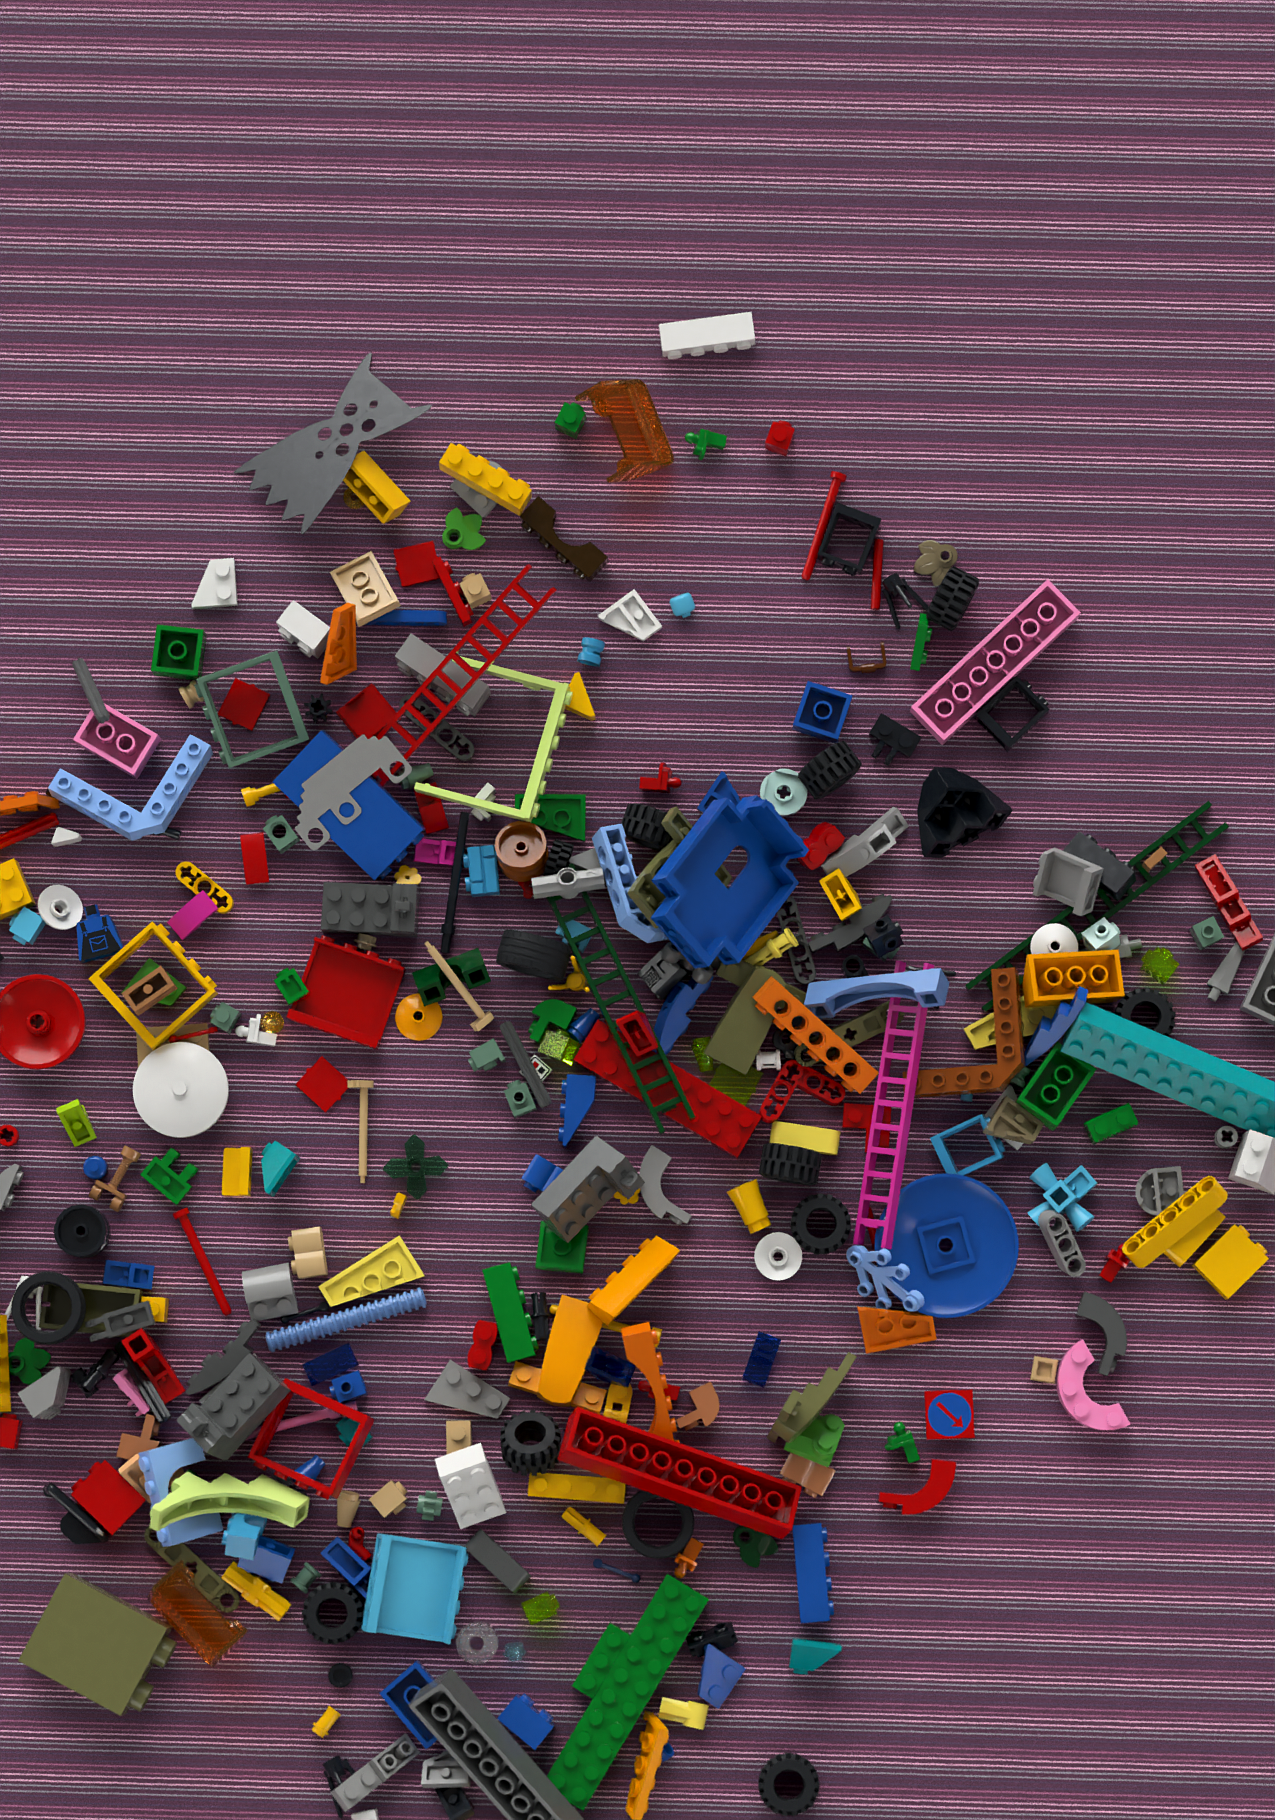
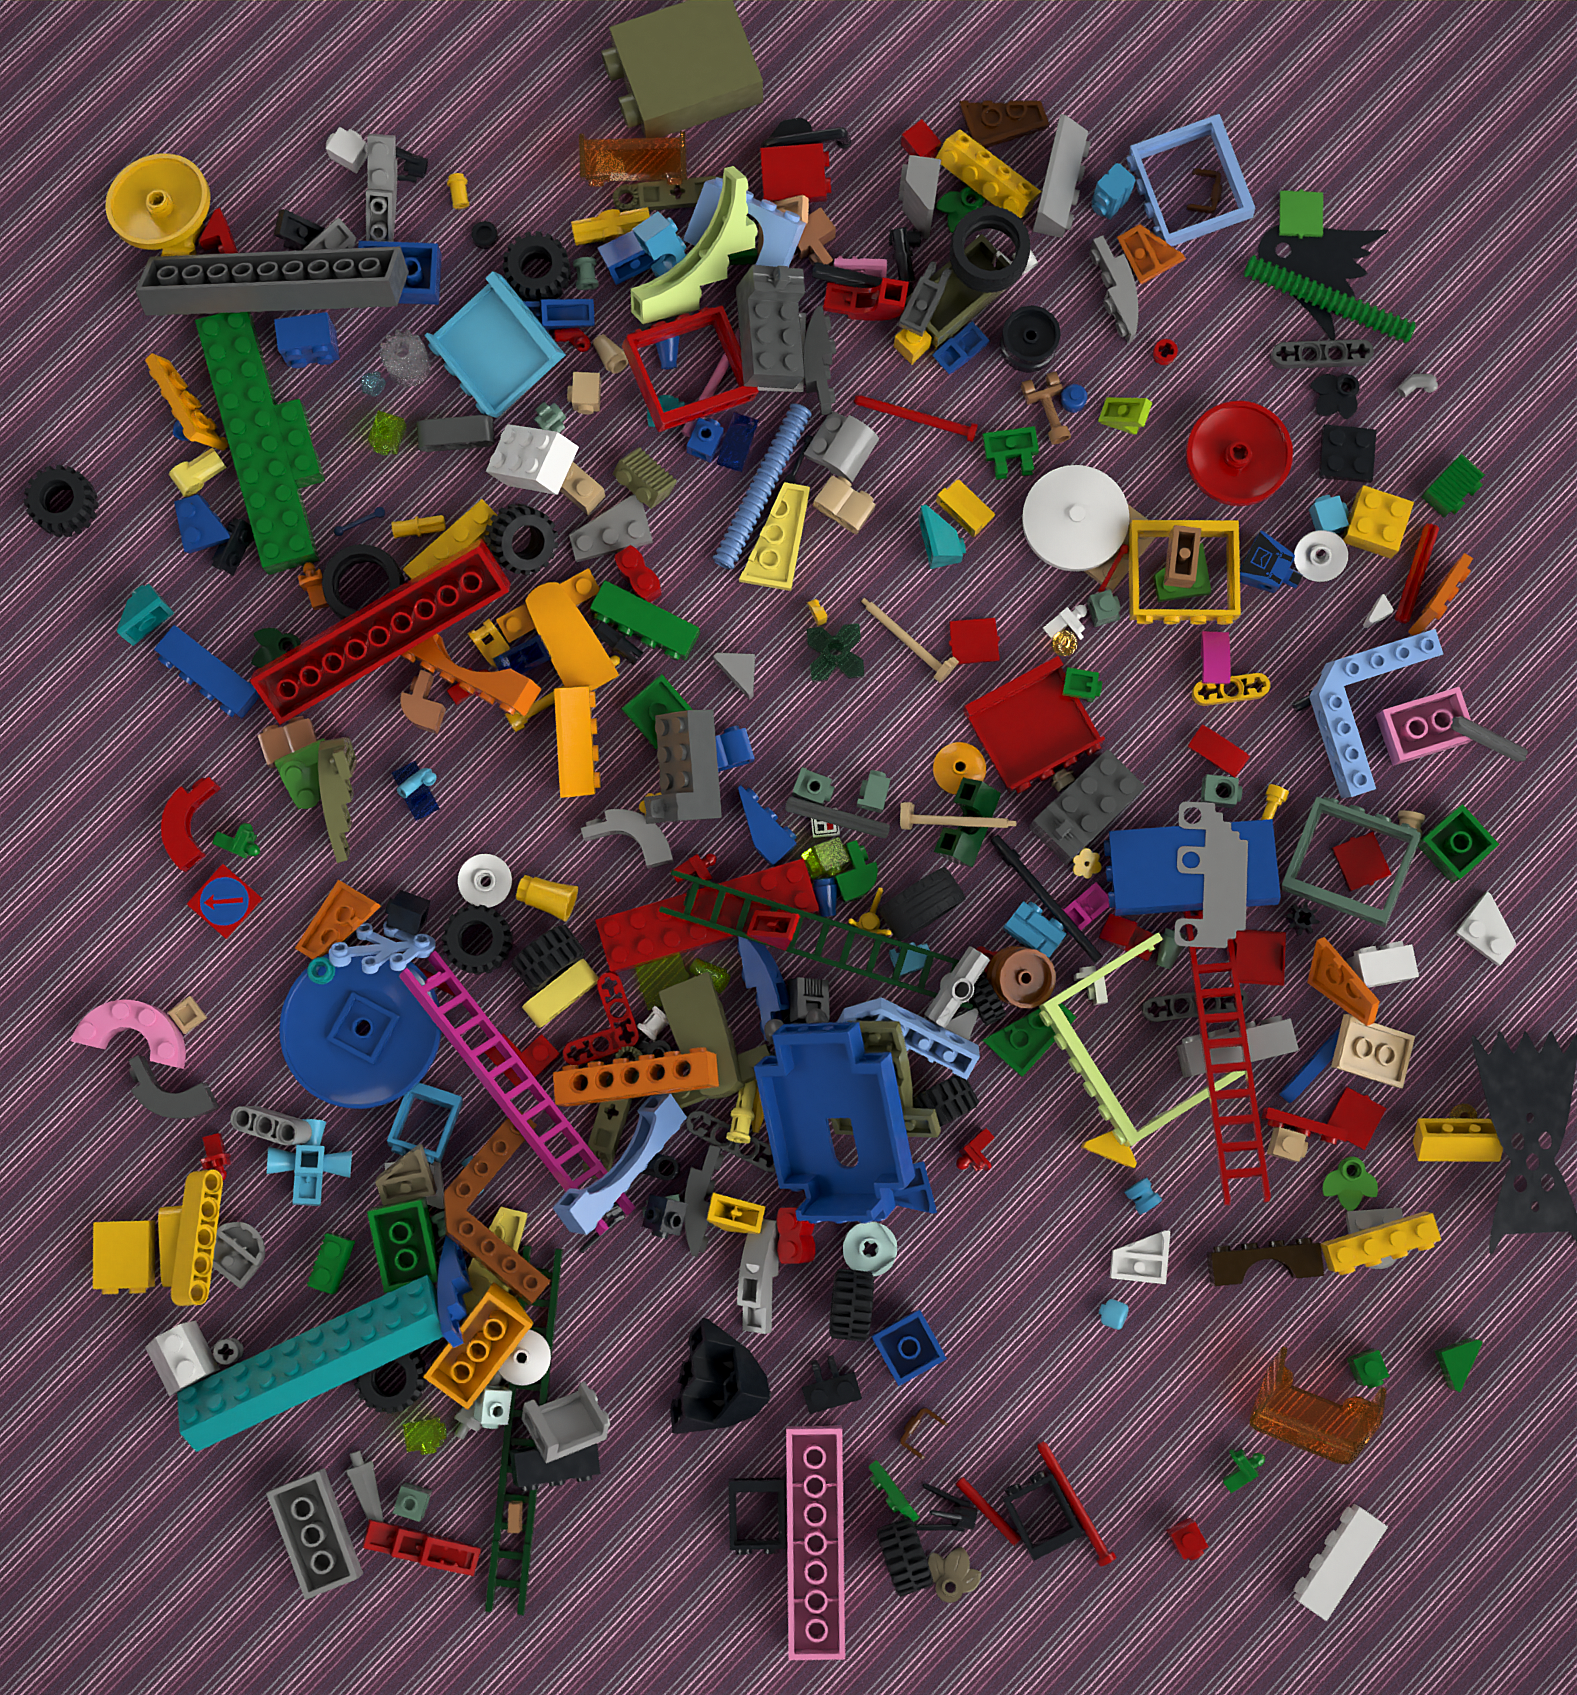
camera: 125 degrees right, 0 degrees up
none -> teal plate [307,957,335,984]
none -> black brick [385,890,431,936]
none -> medium azure arm [397,768,437,798]
none -> olive brick [612,447,677,509]
none -> red piece [670,853,717,887]
none -> light grey slope [713,653,755,700]
none -> green slope [1435,1338,1483,1393]

